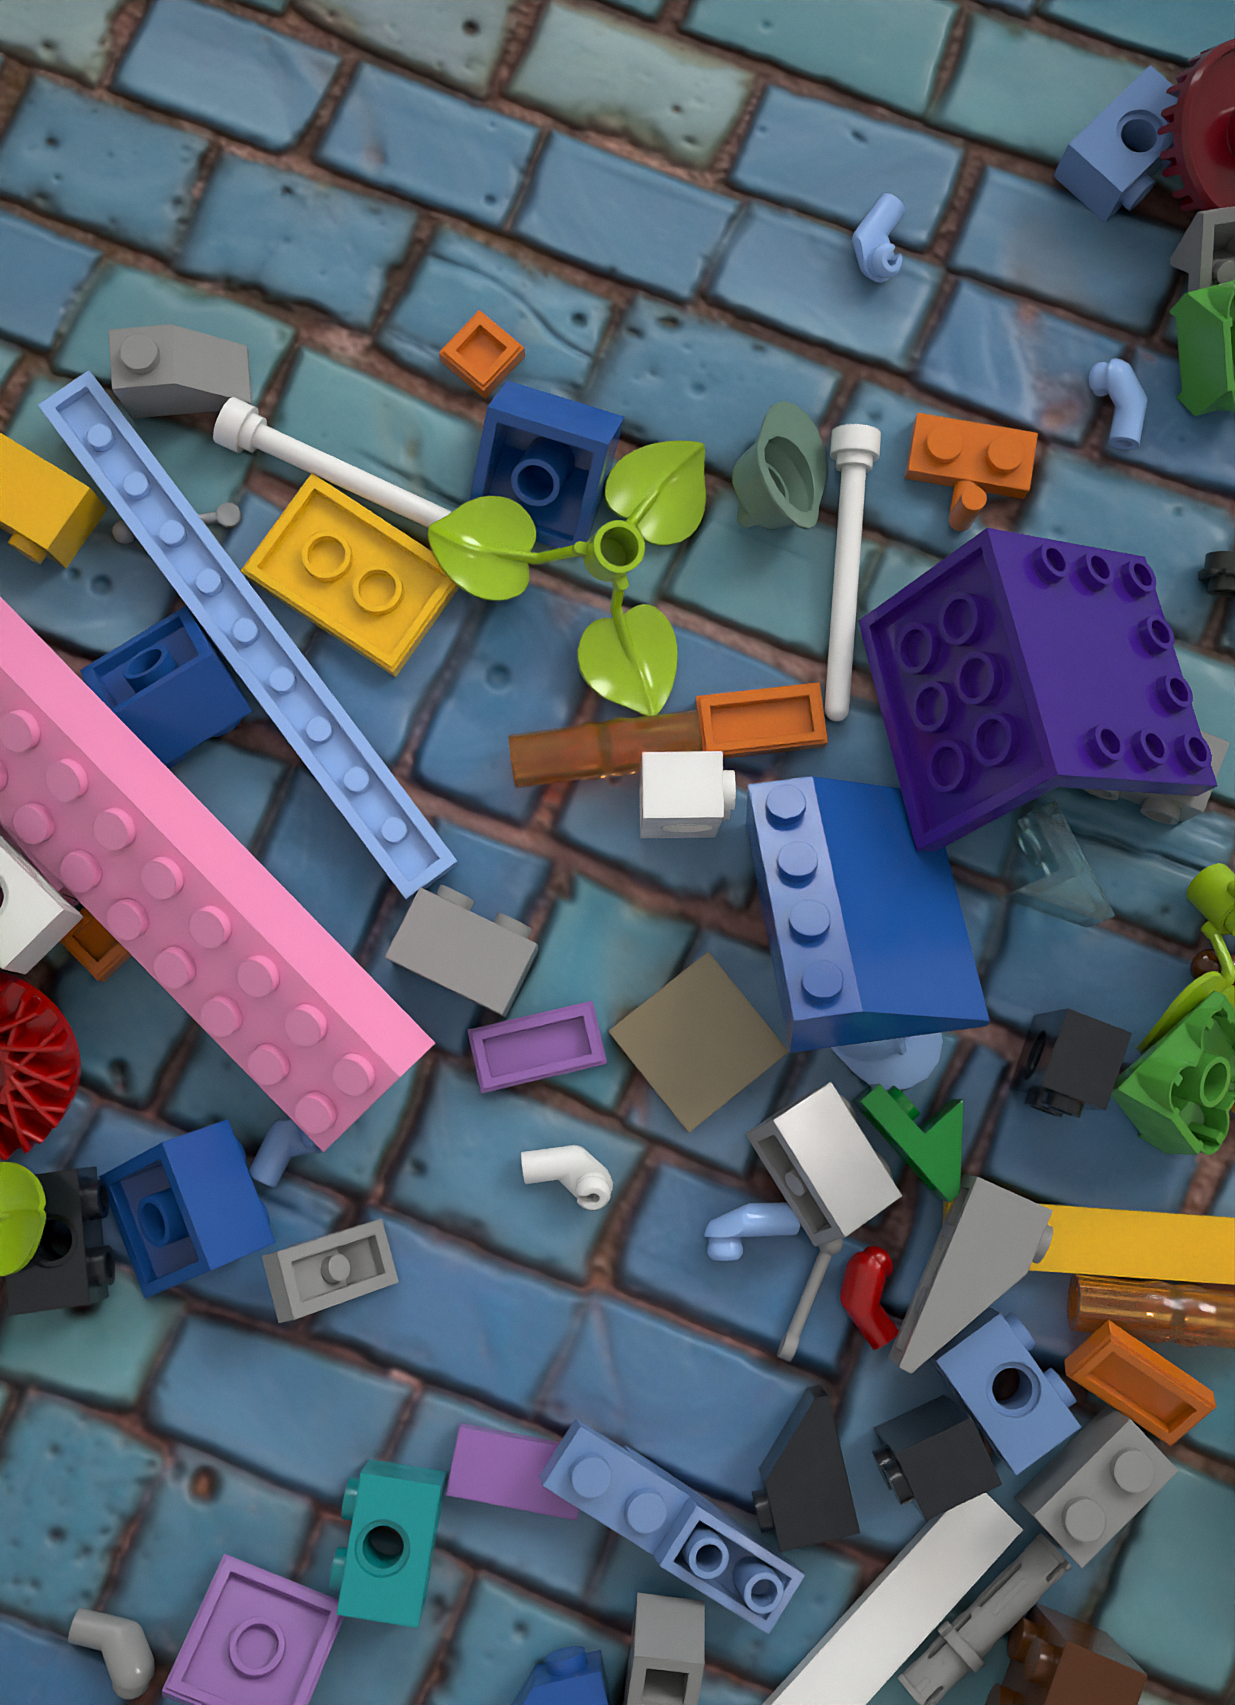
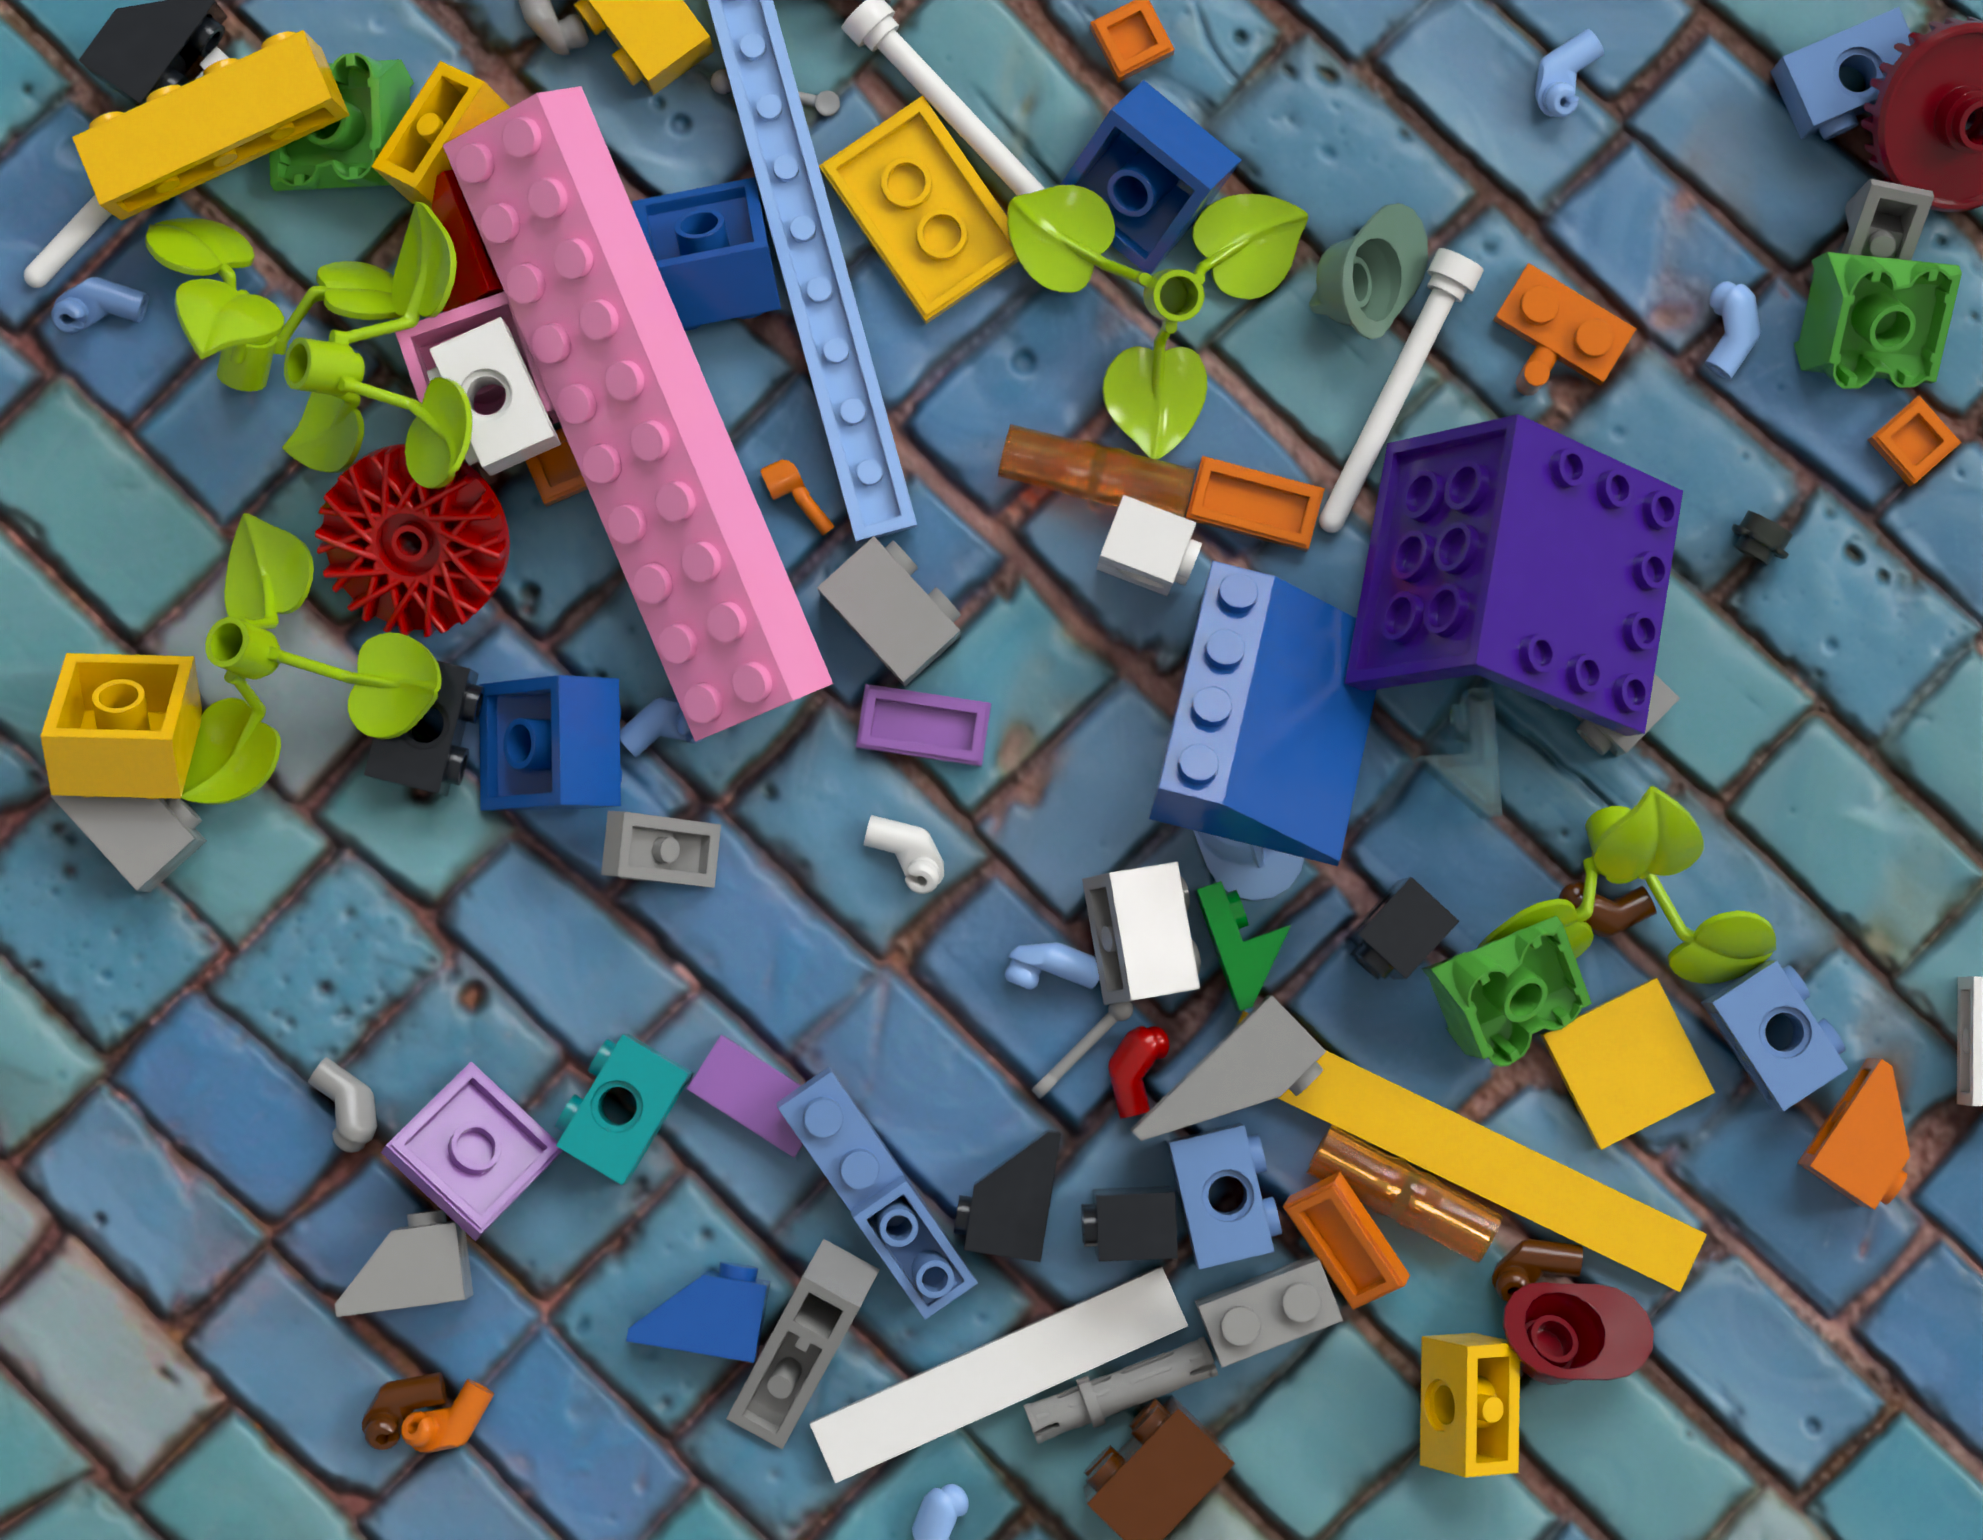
camera: 25 degrees right, 5 degrees up
dark tan tile [608,951,789,1133] -> none
none -> orange hand [761,460,835,536]

